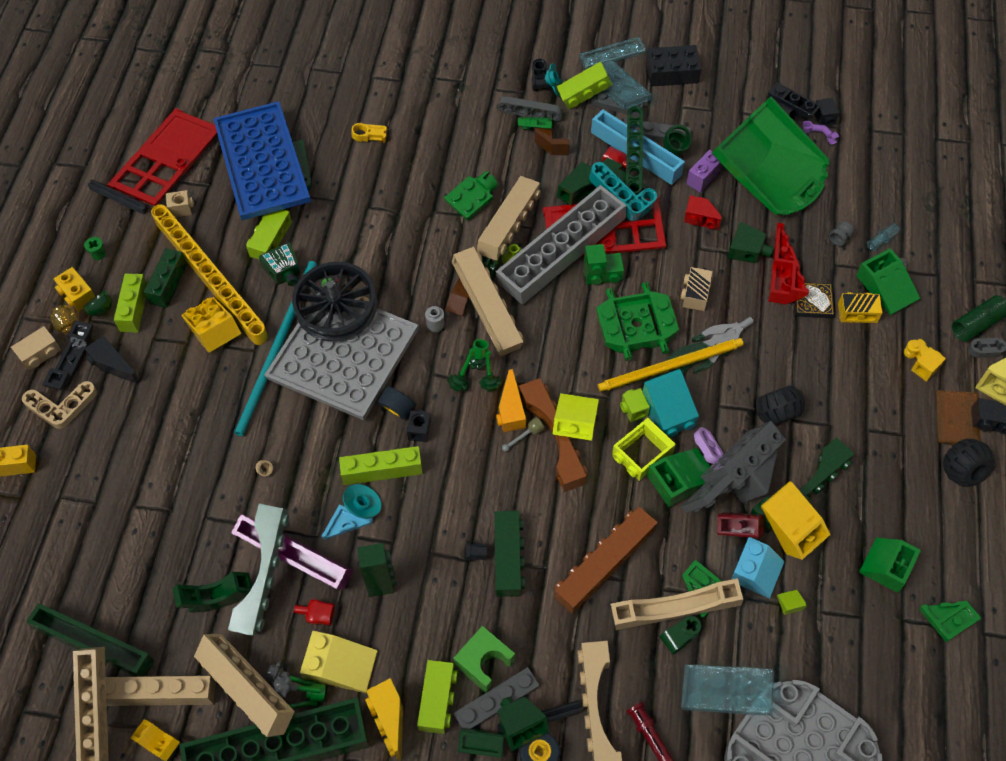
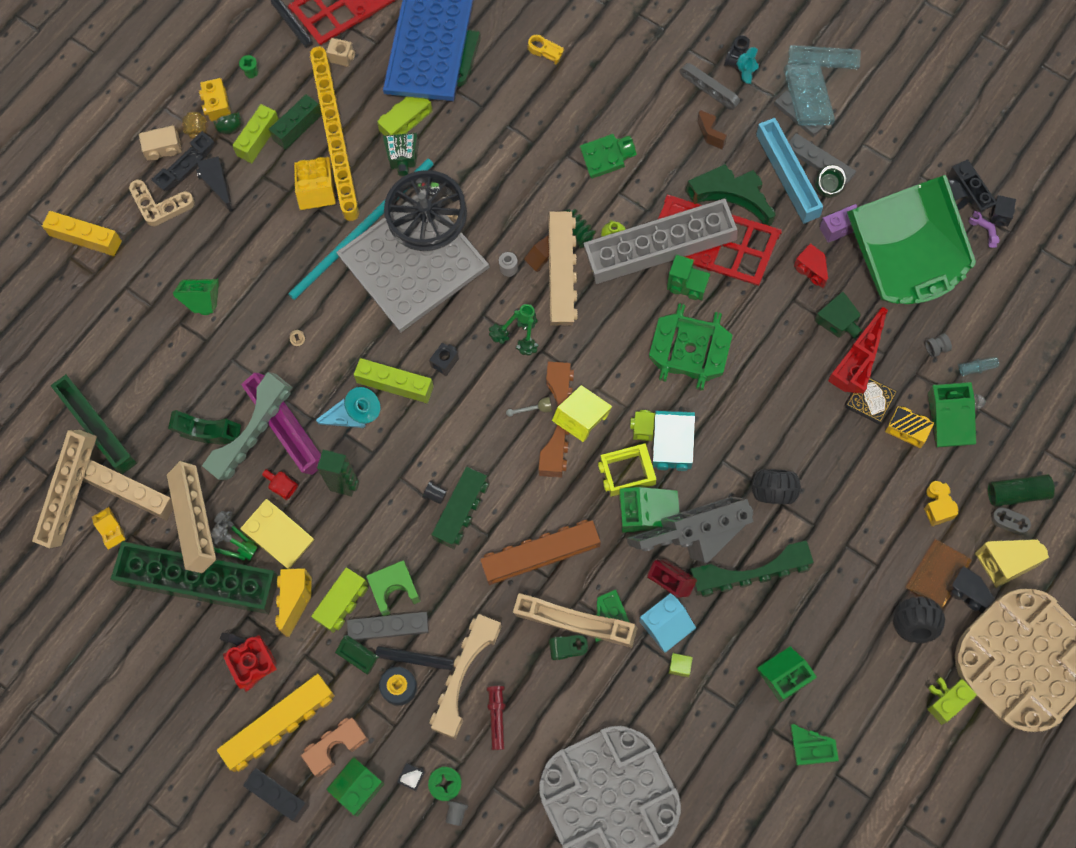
camera: 30 degrees right, 10 degrees up
black wheel [378,387,416,420] -> none
tan brick [477,176,541,261] -> none
light orange slope [496,369,526,433] -> none
dark green torso [497,697,549,751] -> none
green wing [518,117,552,129] -> none
lime brick [557,61,613,109] -> none
teal beam [589,162,657,221] -> none
yellow piece [597,338,743,392] -> none
red piece [602,146,632,172] -> none
dark green beam [626,106,643,195] -> none
piece [642,317,754,392] -> none
black brick [645,45,701,87] -> none
tan brick [680,267,713,311] -> none
clear light blue plate [681,664,774,716] -> none
lavender plate [694,427,723,464] -> none
yellow slope [761,481,831,560] -> none
none -> green slope [173,279,219,315]

